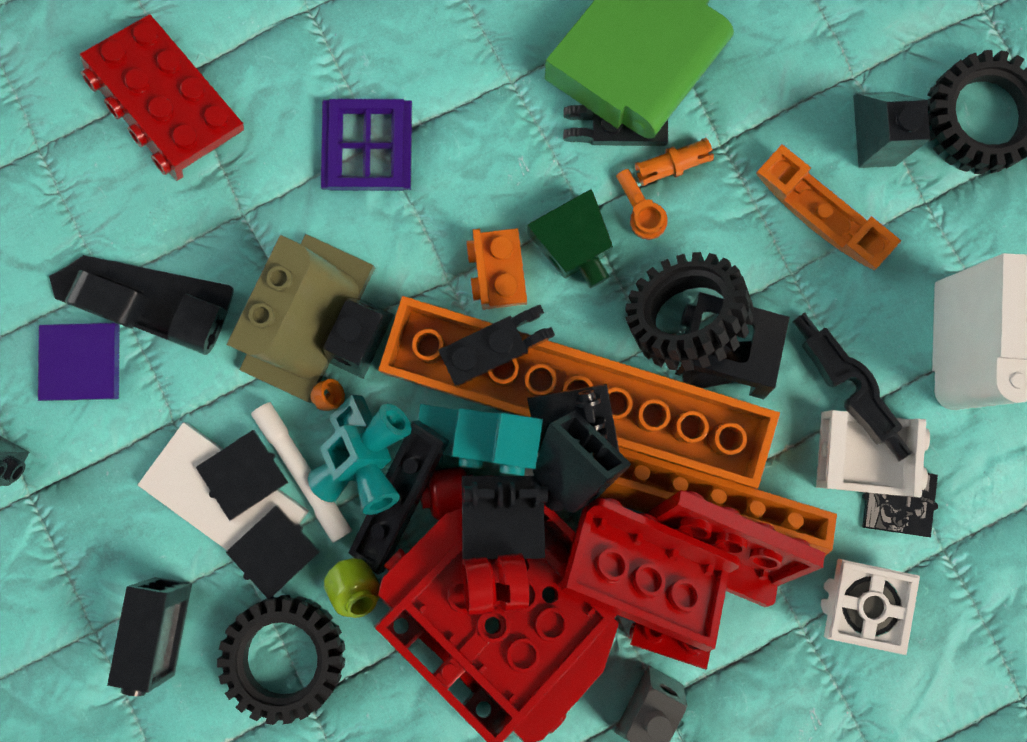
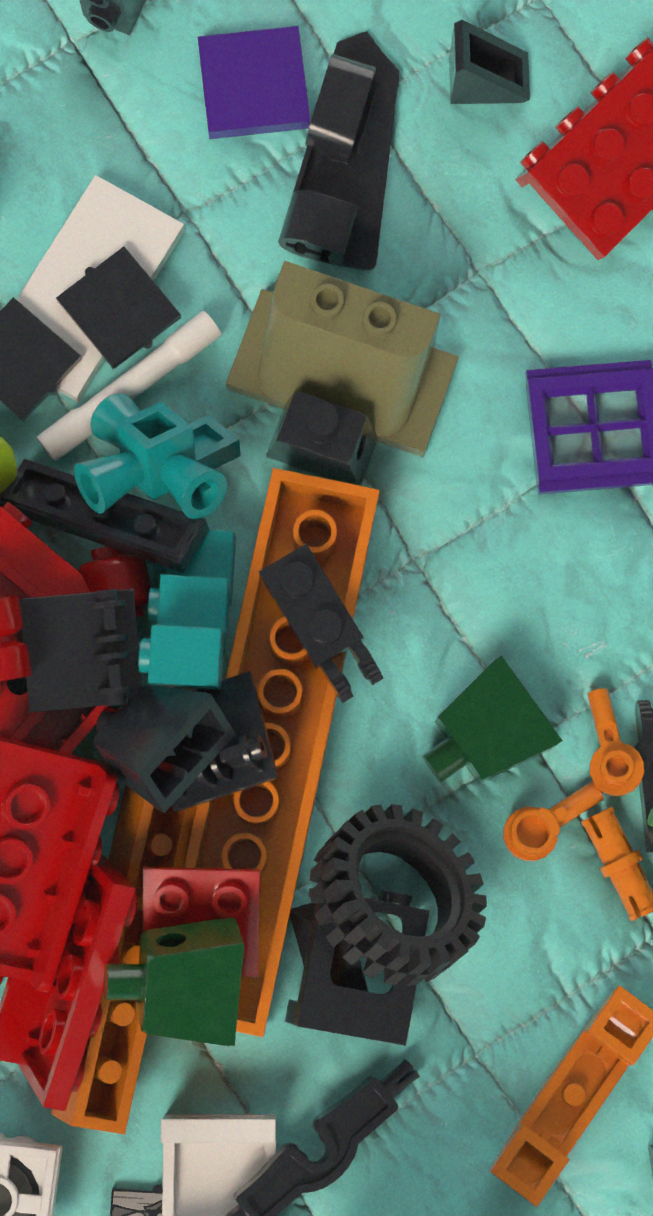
camera: 80 degrees right, 5 degrees down
orange hinge [310,379,345,411] -> none
orange bracket [466,228,527,310] -> none
none -> dark green torso [104,918,244,1046]
none -> red hinge [143,867,261,977]
none -> black slope [449,20,530,104]
none -> orange plate [587,688,644,796]

